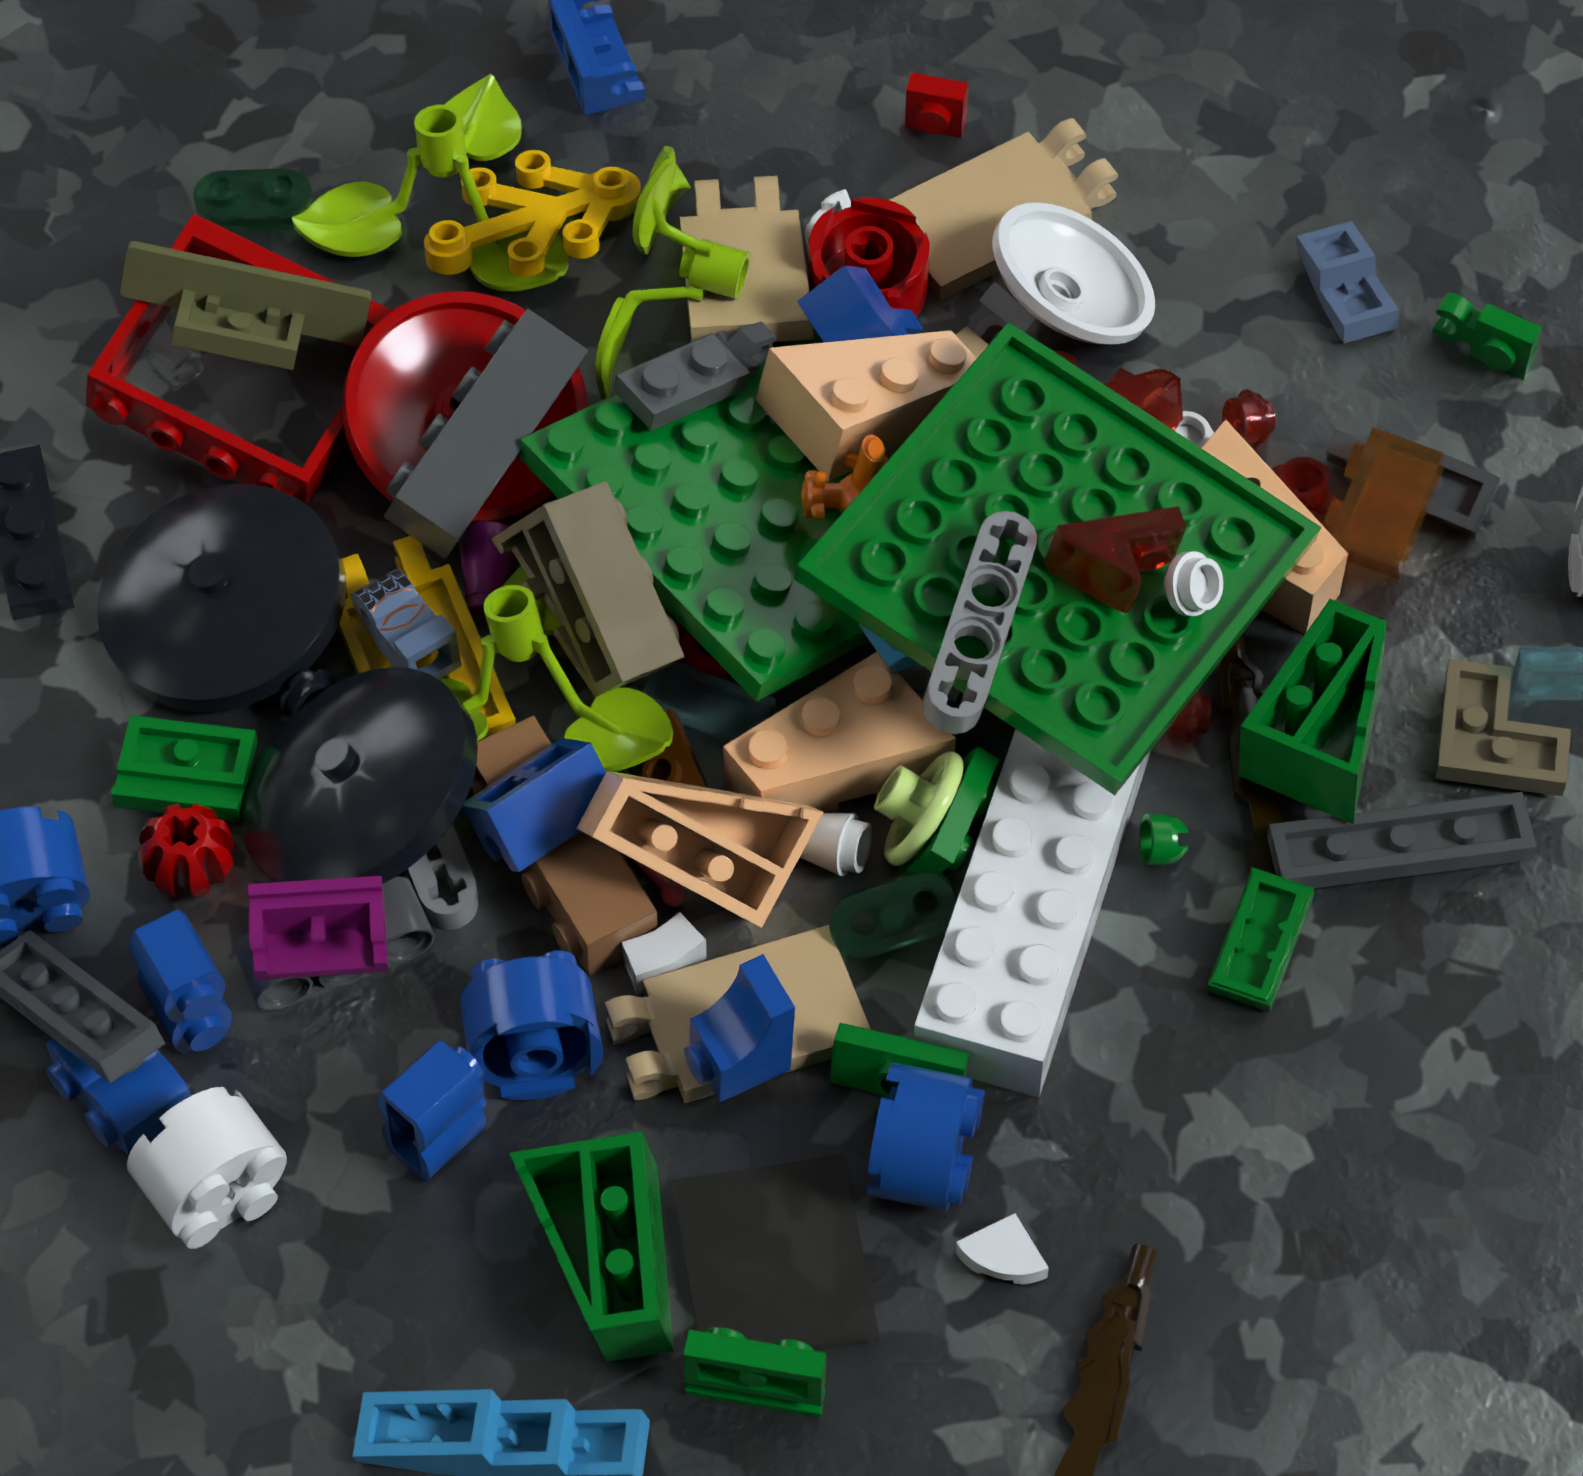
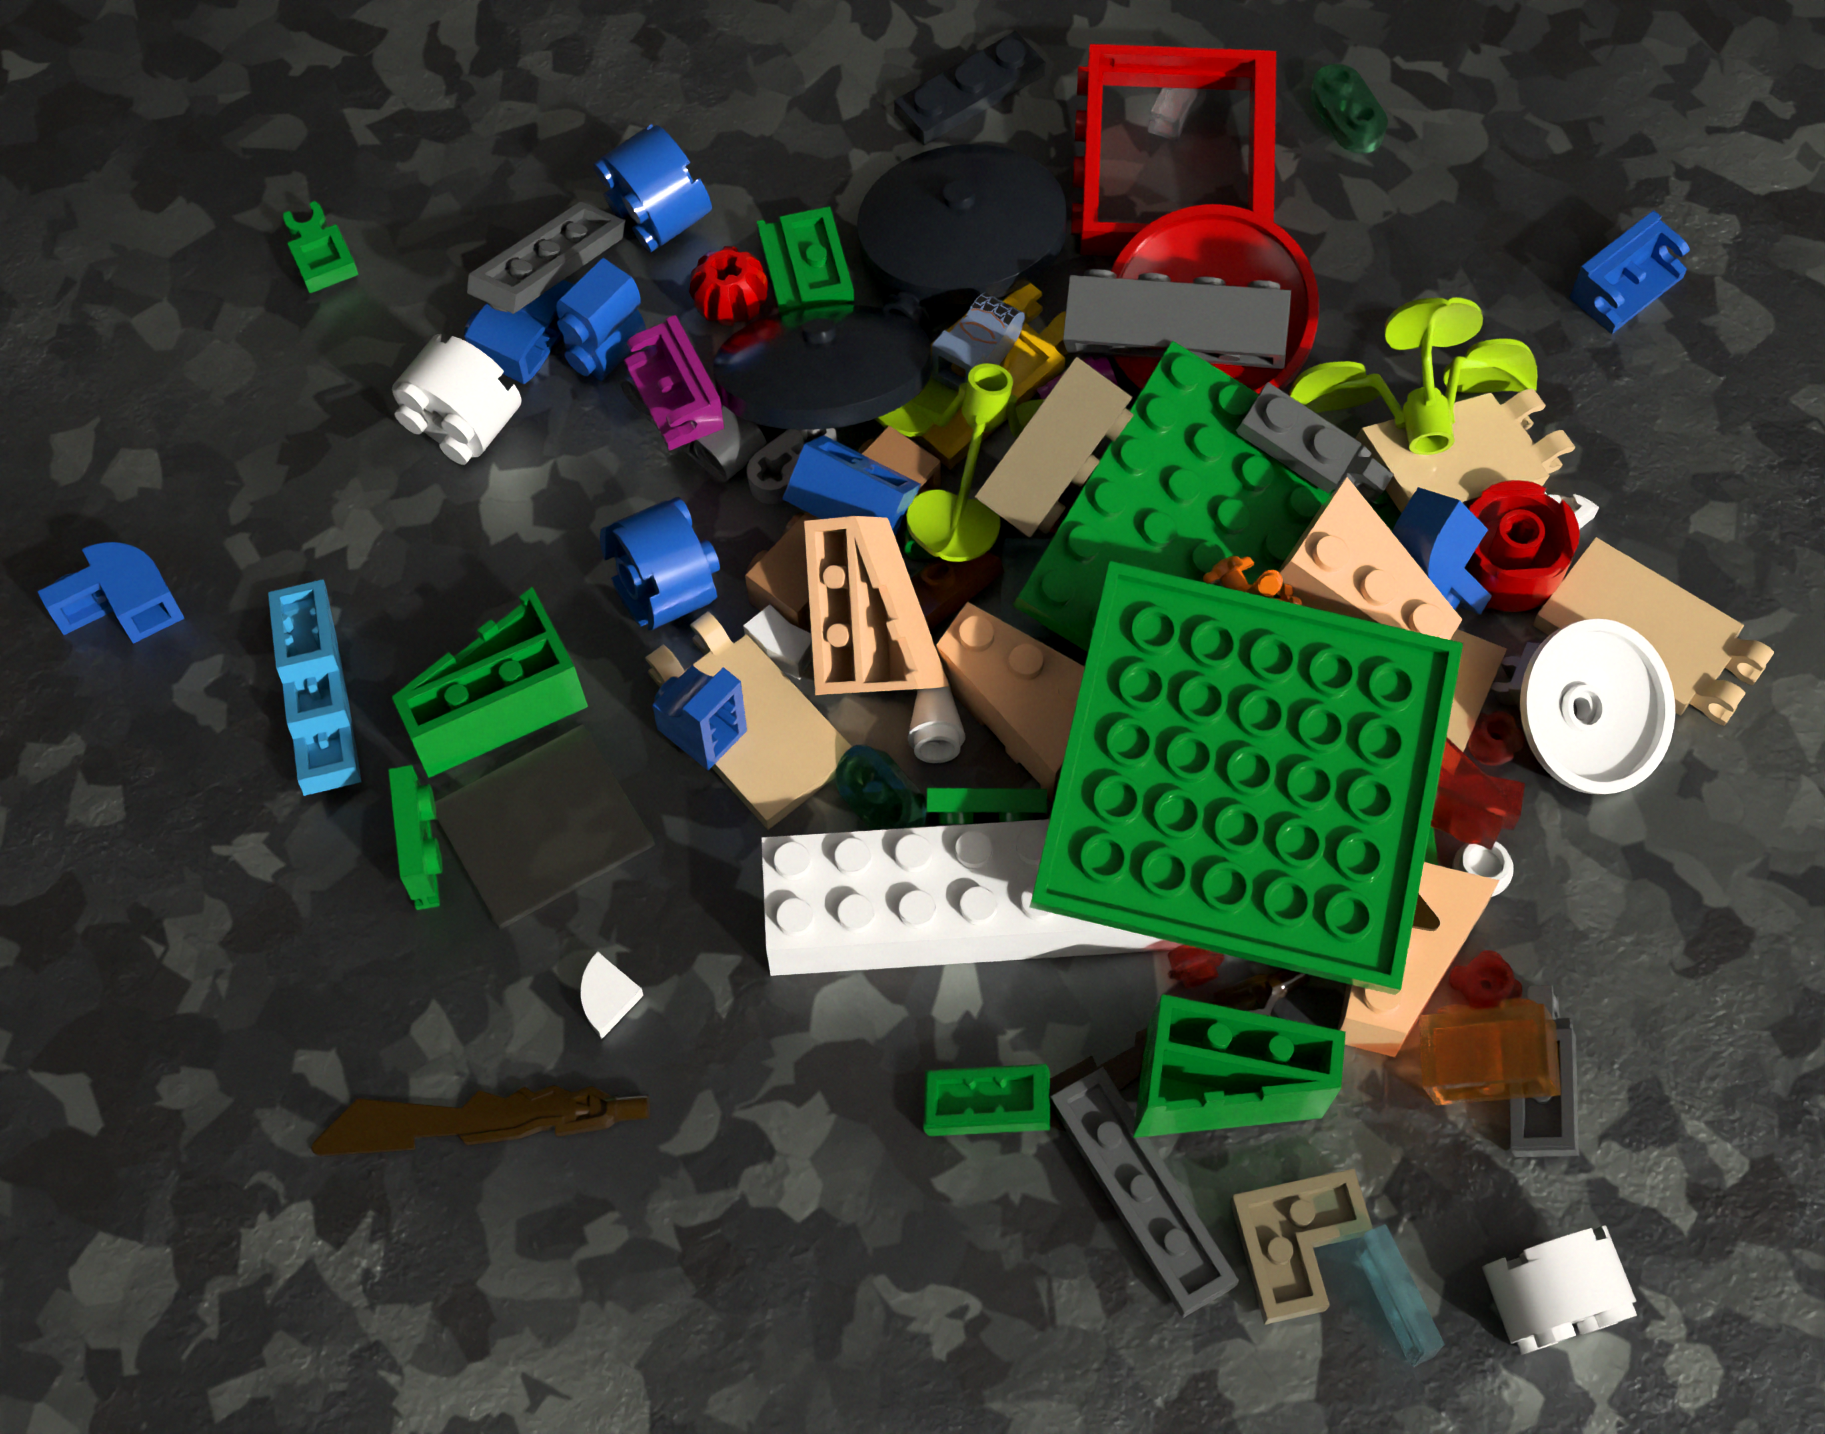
camera: 70 degrees right, 5 degrees up
olive bracket [120,241,372,370] -> none
lime plant [292,74,569,292] -> none
blue brick [377,1040,487,1182] -> none
yellow plant [424,150,641,277] -> none
green plate [829,1023,969,1098] -> none
blue brick [866,1062,985,1211] -> none
yellowish green piece [874,751,963,866] -> none
red plate [905,72,969,138] -> none
light grey beam [922,511,1037,734] -> none
clear red slope [1044,506,1187,613] -> none
green hinge [1139,814,1189,866] -> none
white plate [1164,551,1223,616] -> none
clear red plate [1222,389,1276,449] -> none
sand blue slope [1297,221,1399,344] -> none
green plate [1432,293,1542,380] -> none

